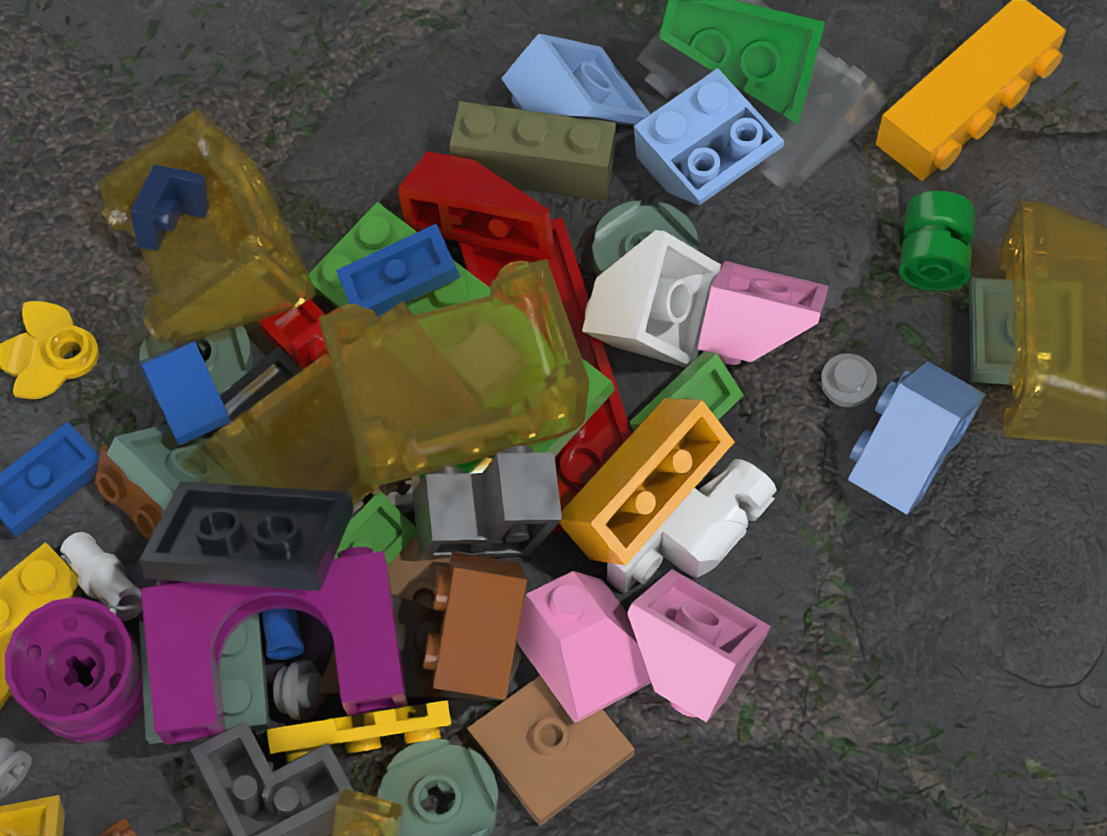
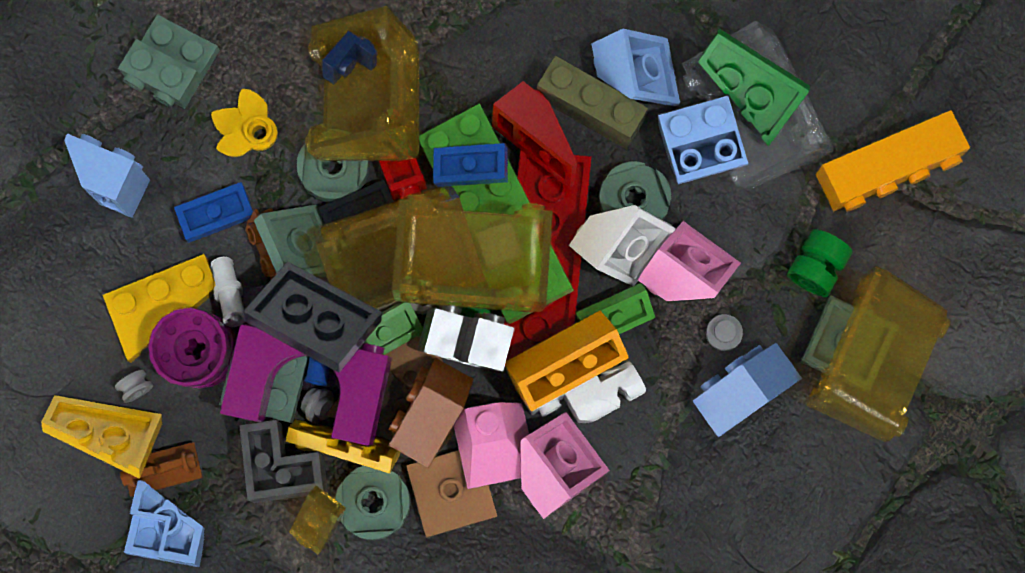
camera: 20 degrees right, 15 degrees up
blue slope [137,340,231,446] -> none

